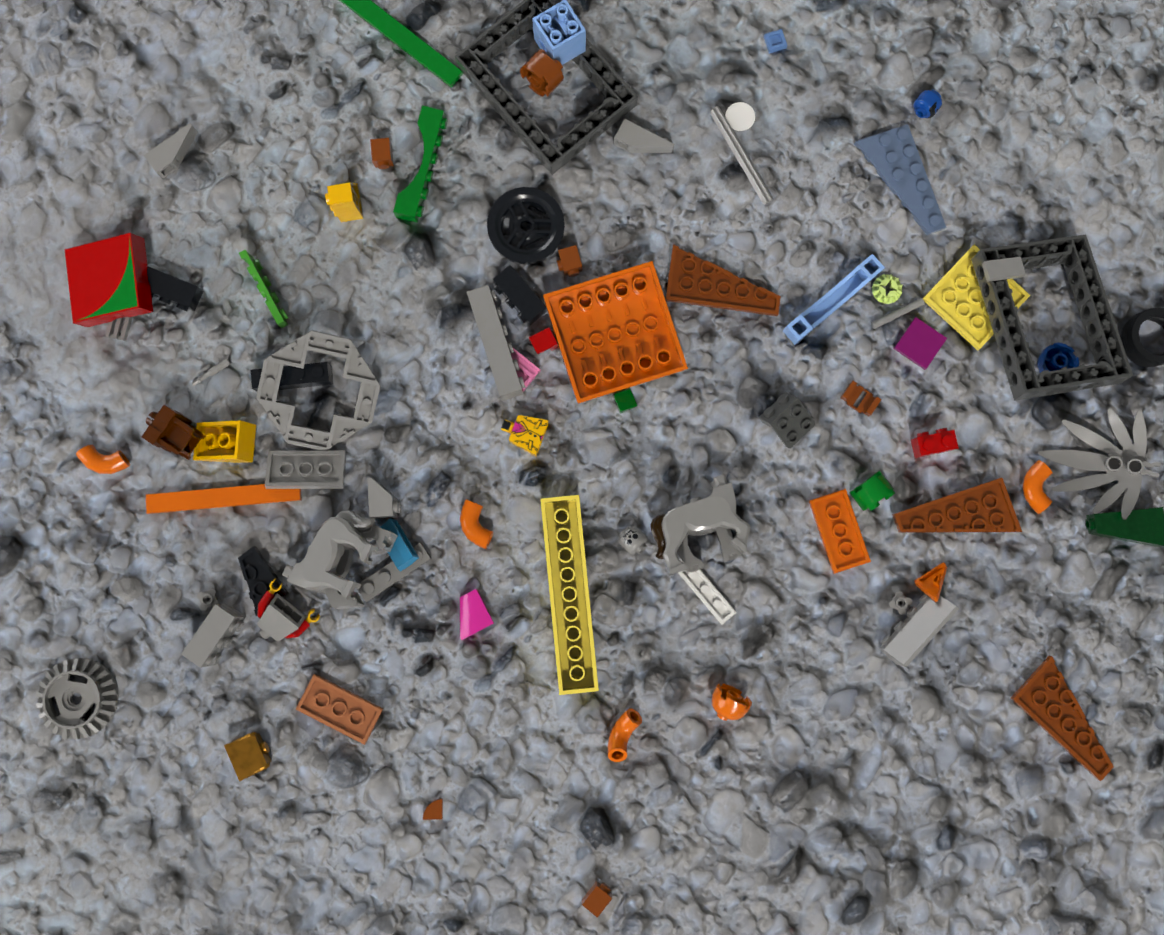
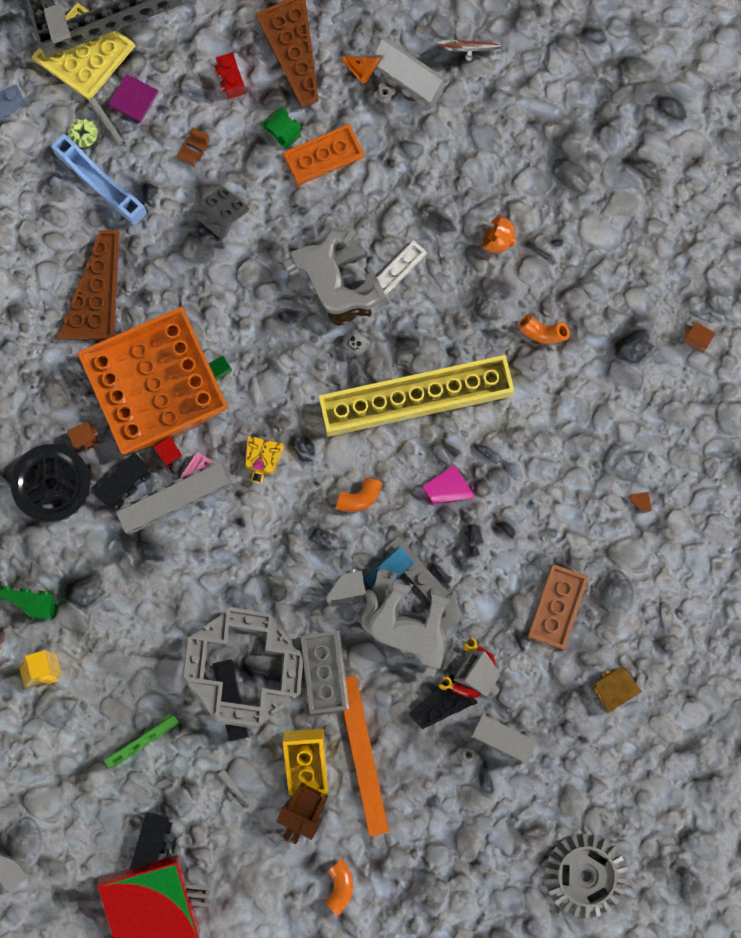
camera: 95 degrees left, 5 degrees down
none -> shield [437,40,502,61]

